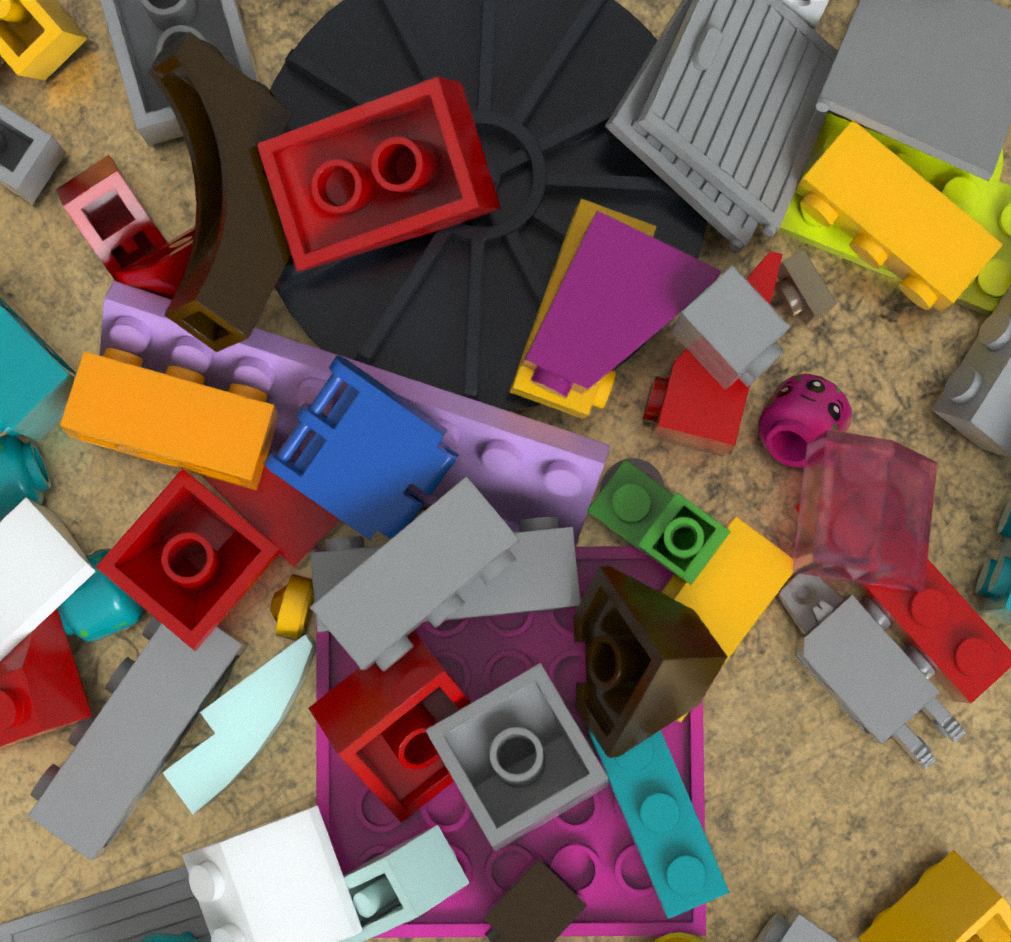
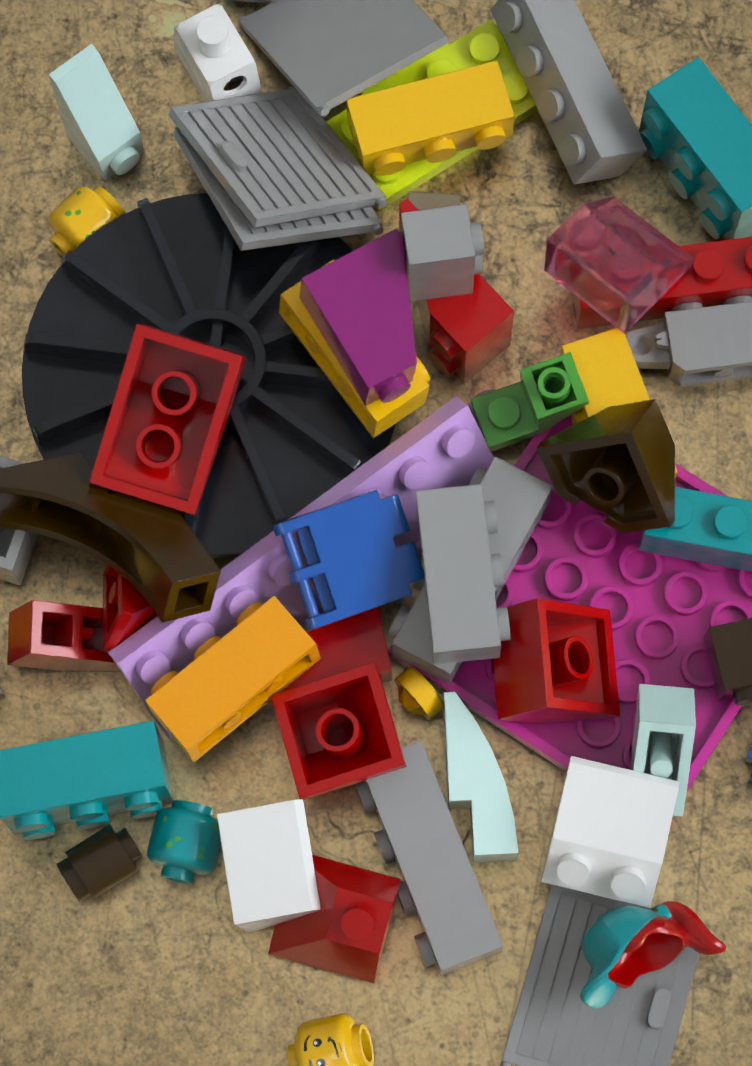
camera: 55 degrees left, 10 degrees down
teal head [57,548,144,642] -> none
light grey slope [425,663,609,852] -> none
dark pink head [759,373,852,469] -> none

